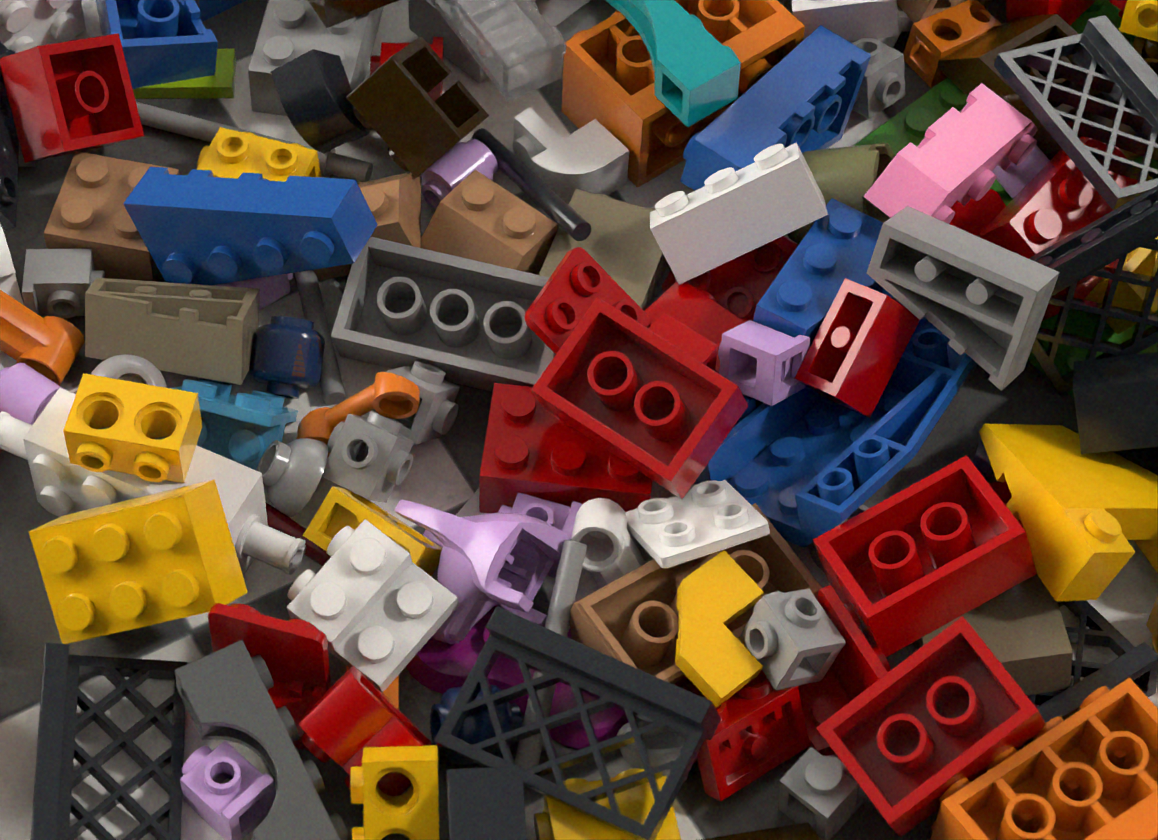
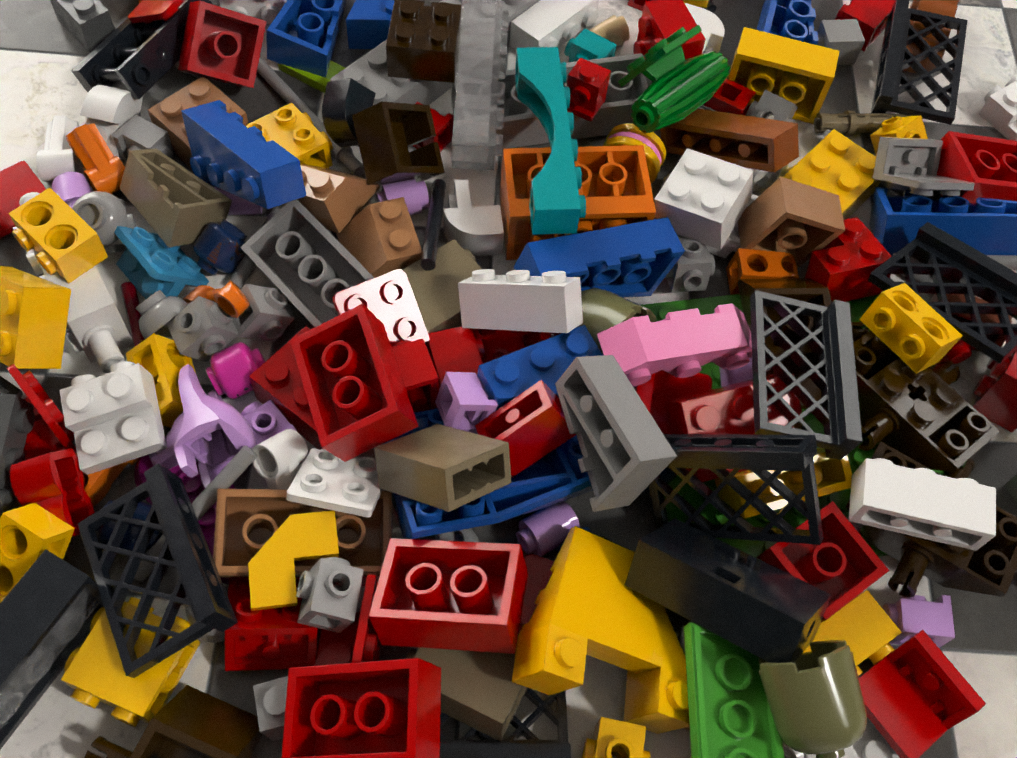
camera: 30 degrees right, 5 degrees up
none -> dark pink head [206,342,265,399]
none -> dark tan brick [374,424,511,512]
none -> lavender brick [516,502,580,557]

